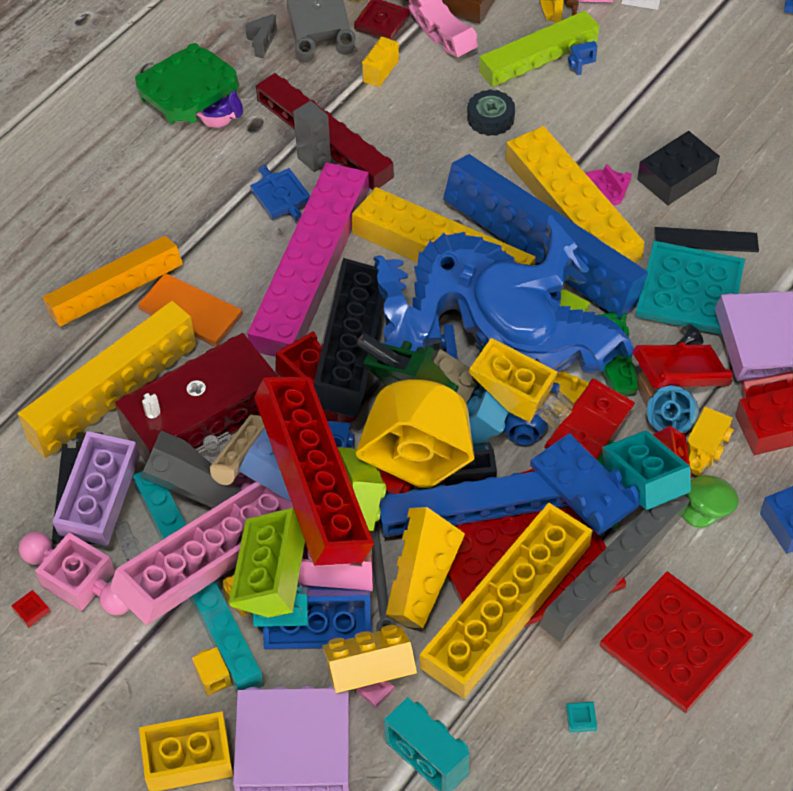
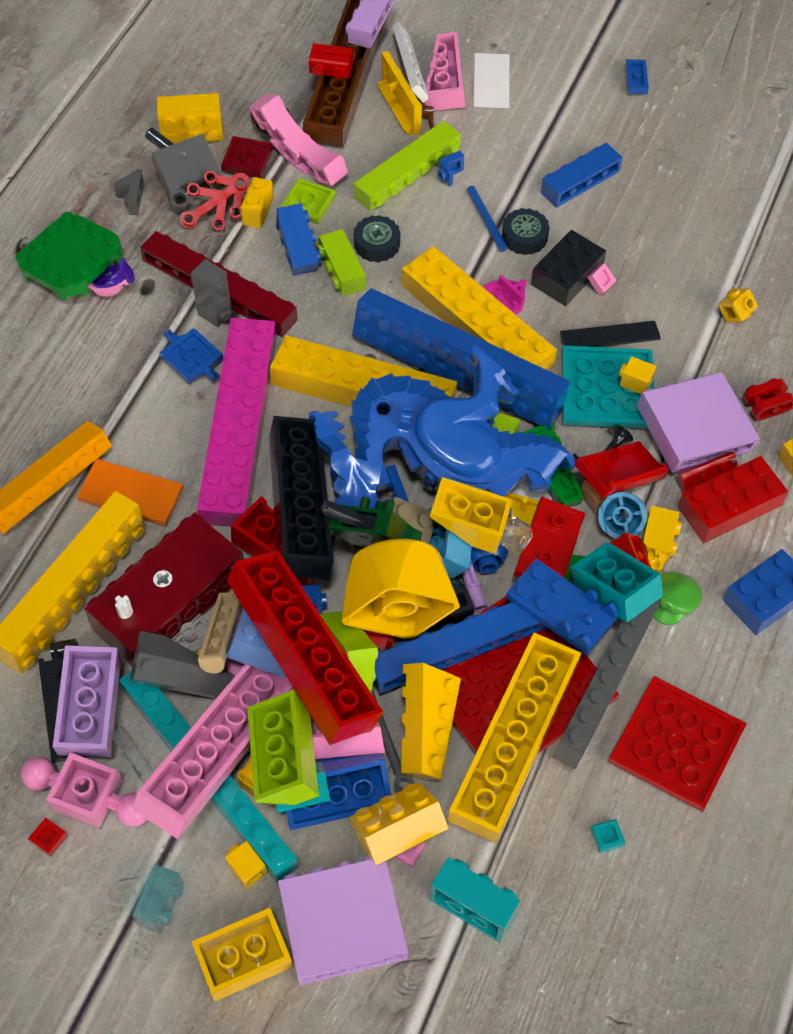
camera: 15 degrees left, 5 degrees up
none -> clear light blue brick [132,864,184,934]
none -> plant [180,171,251,232]
none -> blue wedge [275,203,321,276]
none -> lime tile [280,178,336,225]
none -> lime brick [316,229,366,297]
none -> lavender axle [462,564,488,612]
none -> blue bar [467,186,508,252]
none -> black wheel [502,208,550,255]
none -> blue brick [541,142,623,208]
none -> bright pink plate [587,263,616,294]
none -> yellow brick [619,356,657,394]

